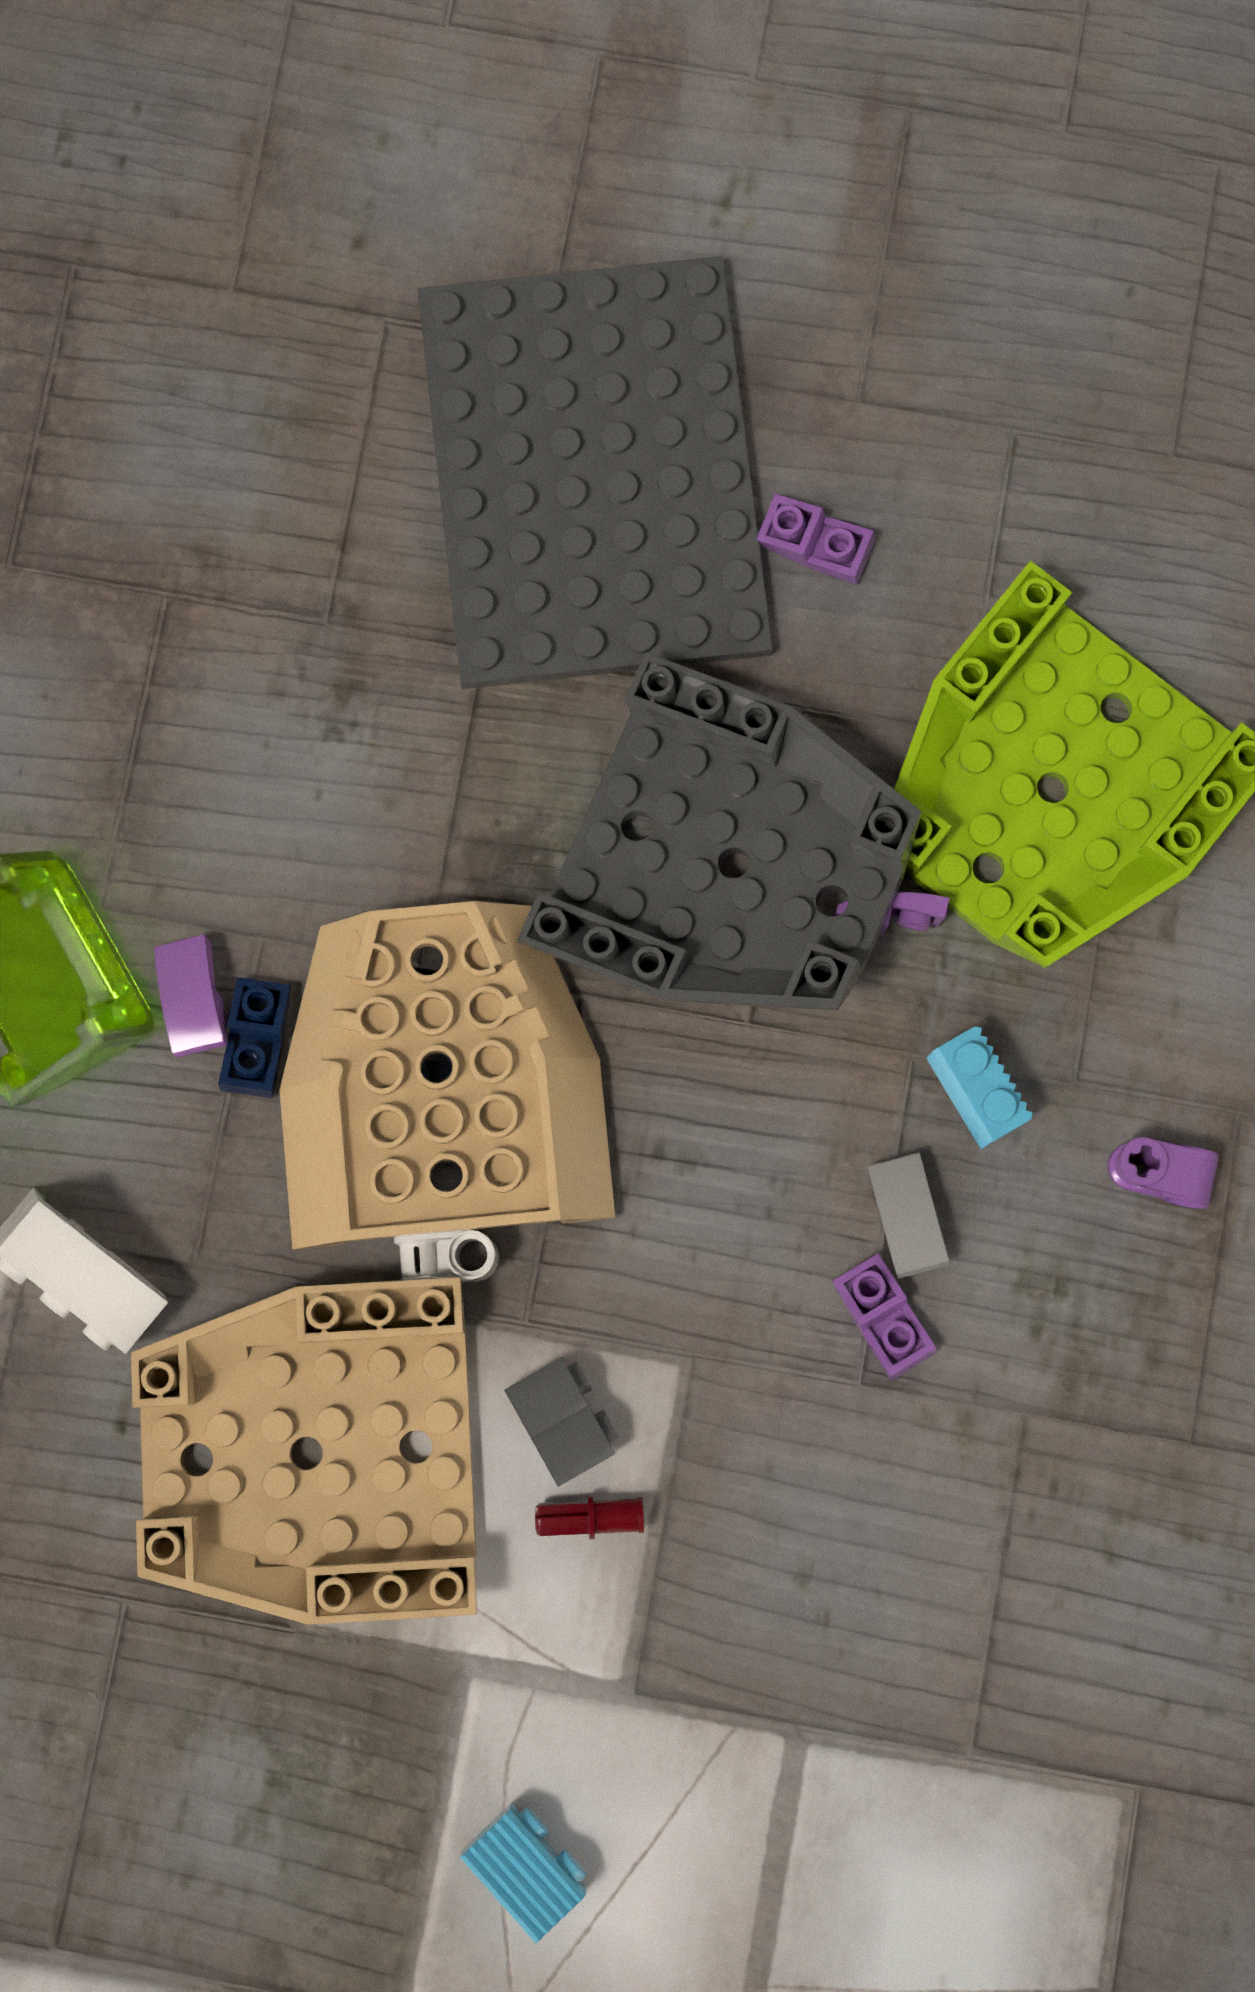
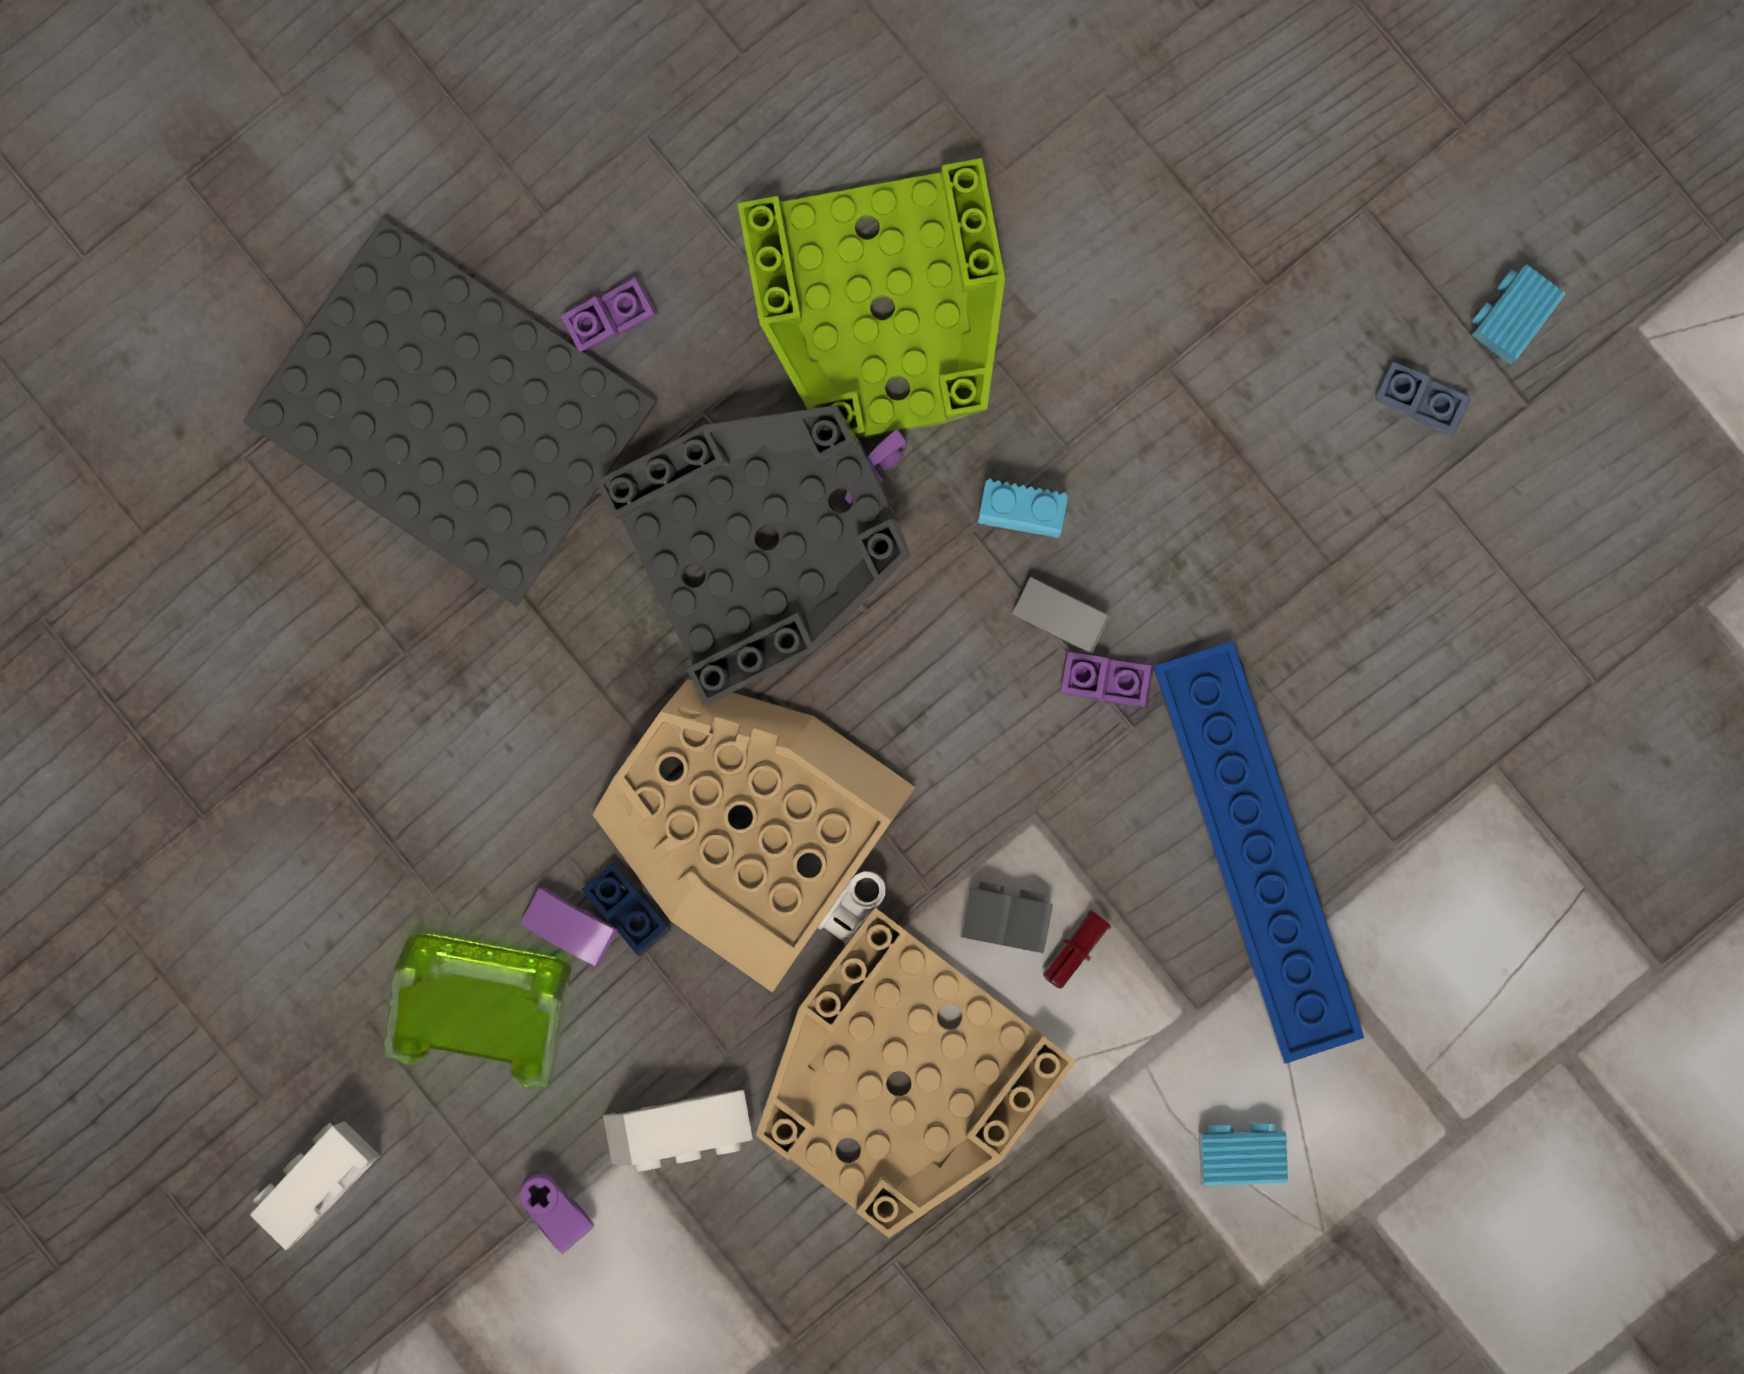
camera: 45 degrees left, 5 degrees up
medium lavender piece [1108,1137,1219,1209] -> none
none -> blue plate [1153,641,1364,1064]

